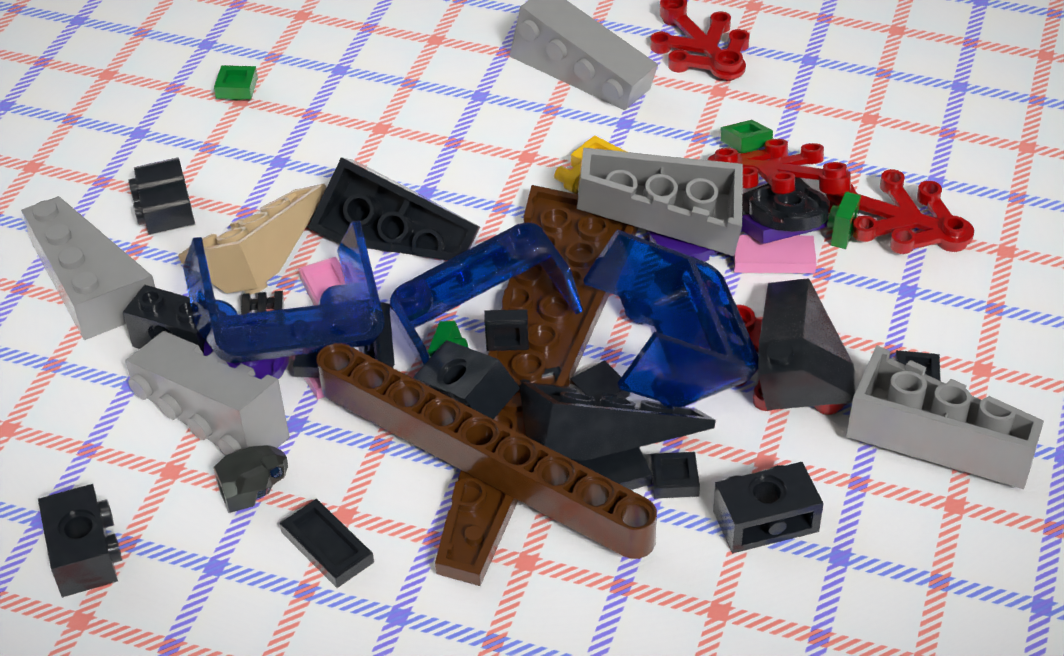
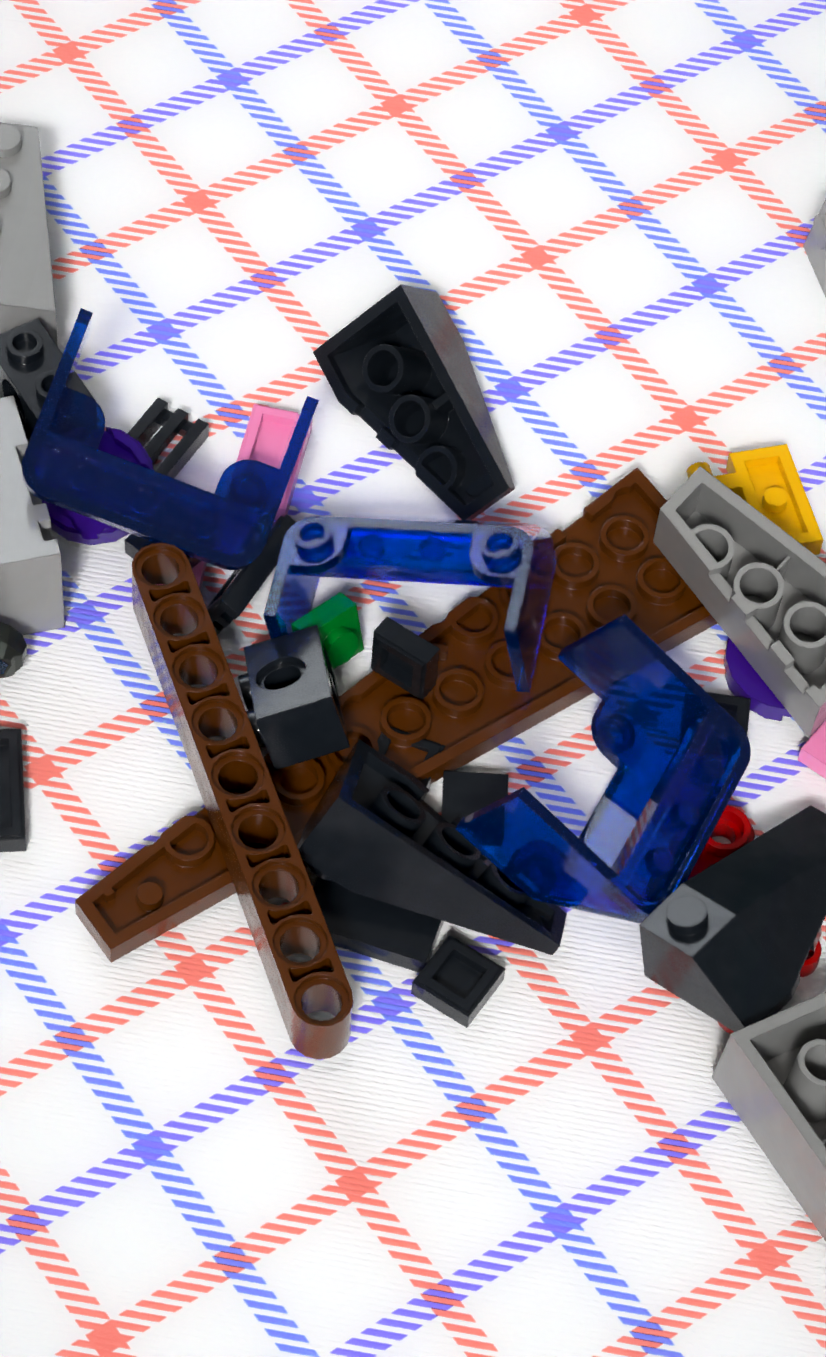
camera: 30 degrees right, 10 degrees up
black brick [128,157,195,234] -> none
tan wedge [178,183,326,295] -> none
green plate [214,65,258,100] -> none
black brick [713,462,824,554] -> none

